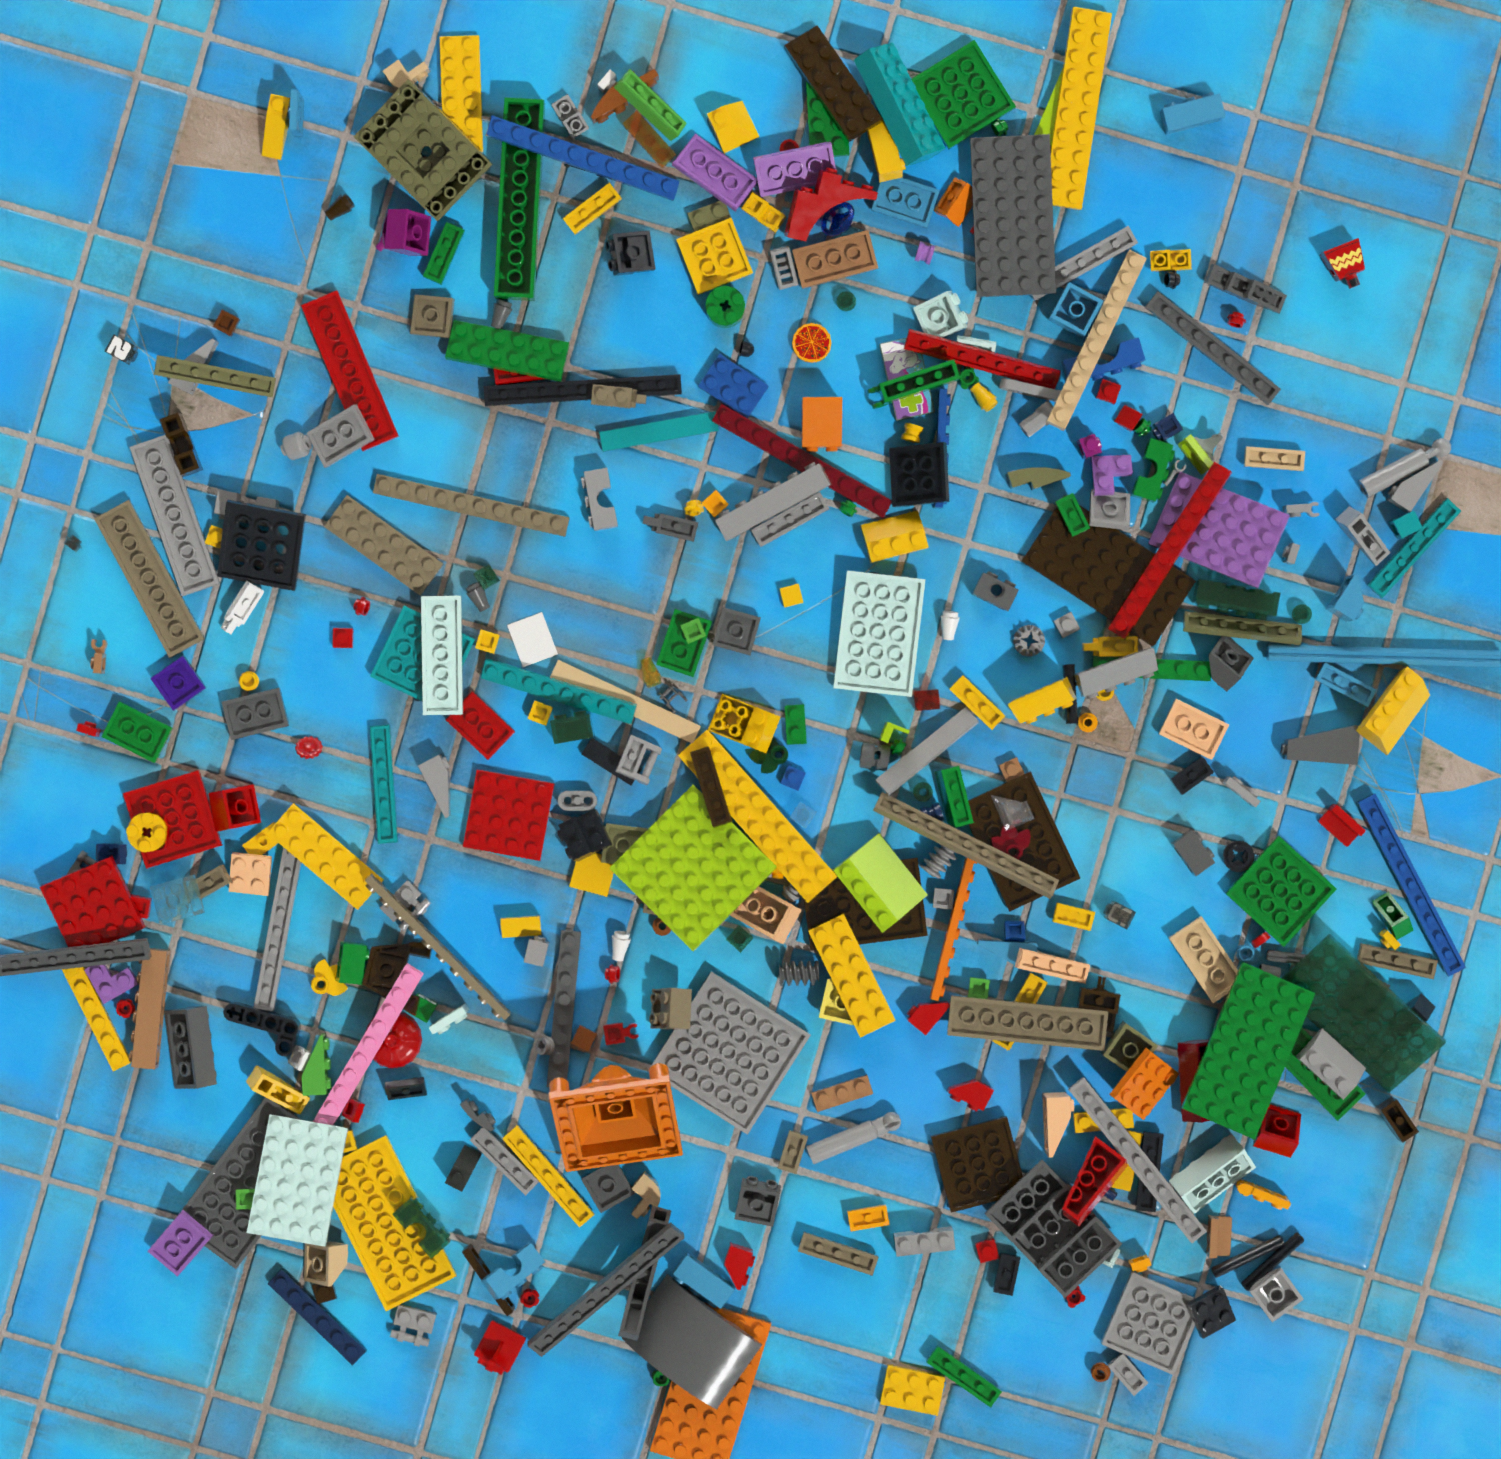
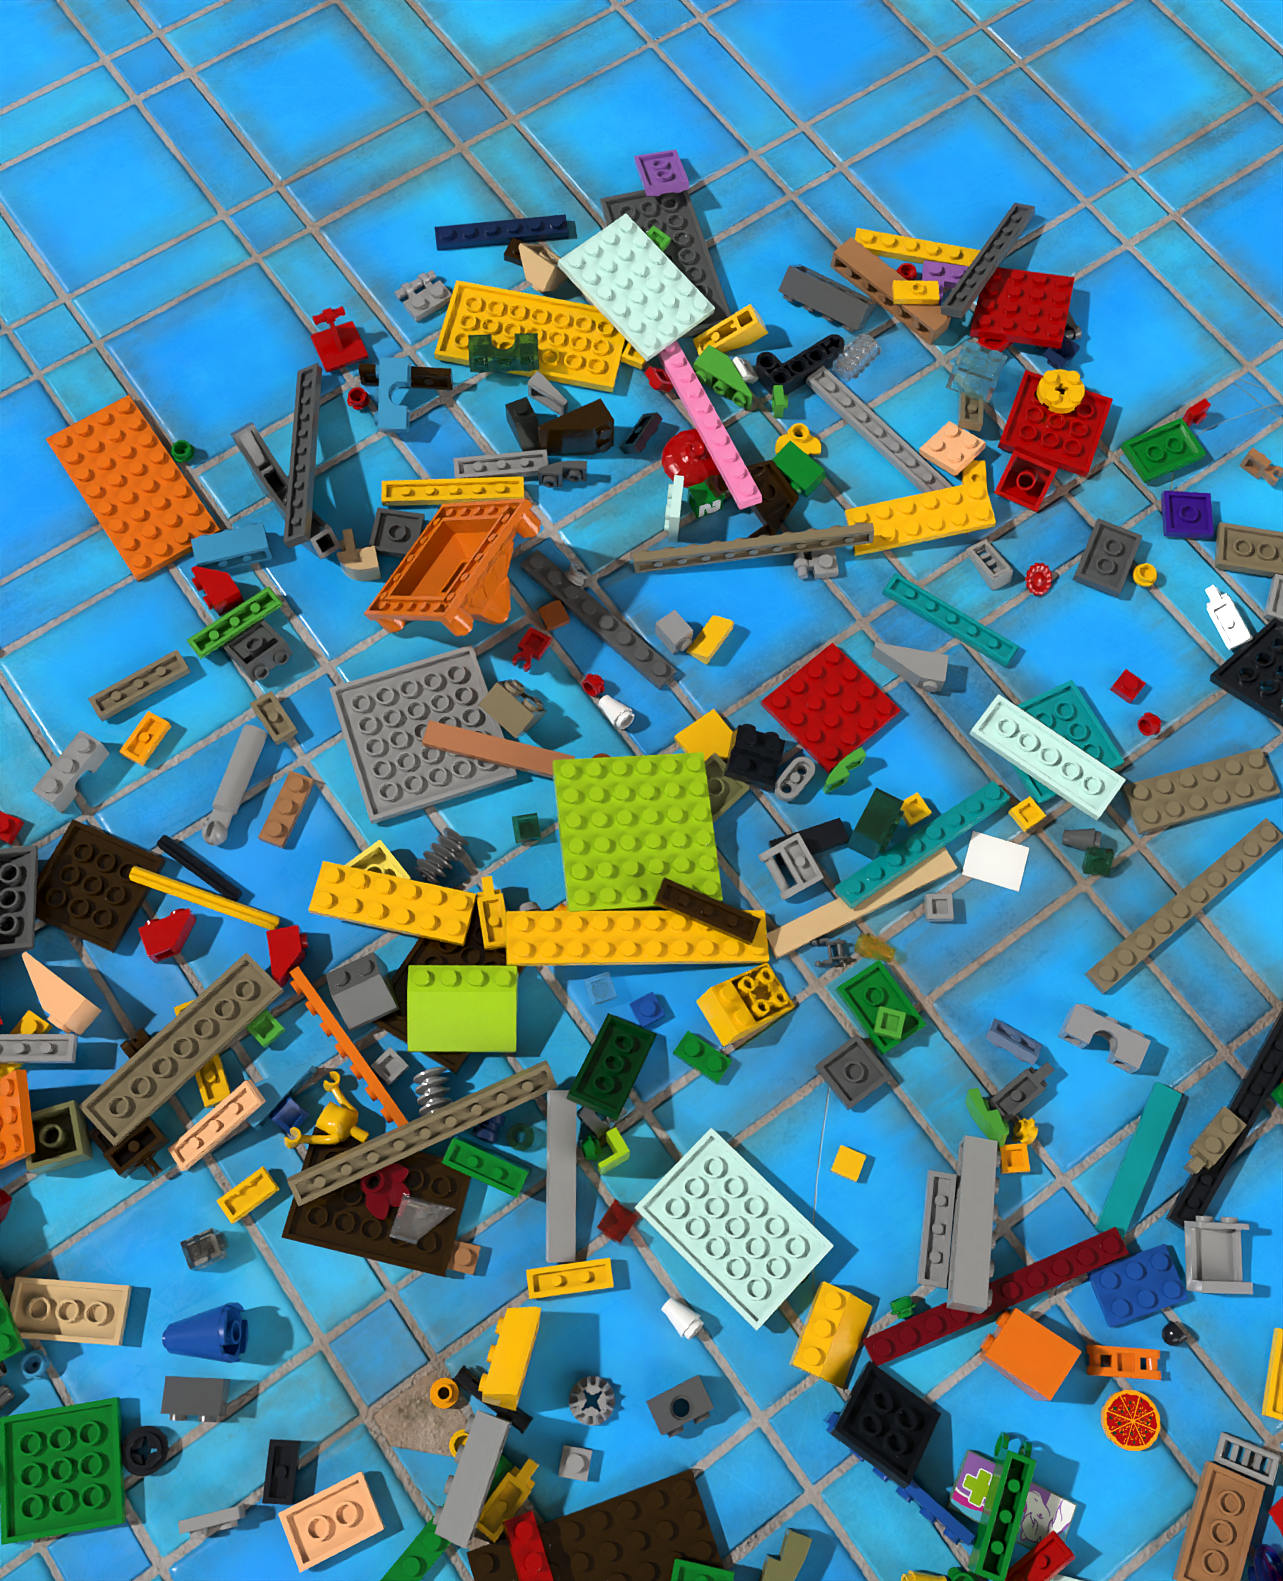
camera: 120 degrees right, 20 degrees down
red tile [445,691,515,760] -> none
dark grey slope [622,1274,762,1410] -> none
green brick [706,286,745,328] -> none
light nougat slope [730,887,802,944] -> none
dark green plate [749,738,788,774] -> none
clear green plate [836,291,856,312] -> none
yellow wheel [901,423,924,443] -> none
red tile [1251,932,1271,949] -> none
none -> dark brown wheel [120,1028,152,1059]
none -> yellow axle [129,866,280,930]
none -> black axle [157,835,242,902]
none -> blue cone [162,1302,248,1363]
none -> bright green slope [187,586,283,659]
none -> yellow piece [284,1071,370,1149]
none -> slope [326,952,399,1031]
none -> nougat tile [422,720,575,778]
none -> yellow hinge [477,876,506,951]
none -> light grey slope [528,371,568,416]
none -> dark brown slope [538,398,614,456]
none -> dark green tile [567,1013,657,1121]
none -> bright green plate [771,385,788,418]
none -> bright green slope [823,747,866,794]
none -> clear piece [832,334,882,382]
none -> yellow plate [892,280,940,305]
none -> light grey plate [924,894,954,922]
none -> bright green slope [965,1088,1009,1147]
none -> light grey slope [966,539,1013,591]
none -> sand blue plate [985,1018,1042,1065]
none -> orange plate [1086,1345,1161,1380]
none -> light grey panel [1184,1216,1253,1294]

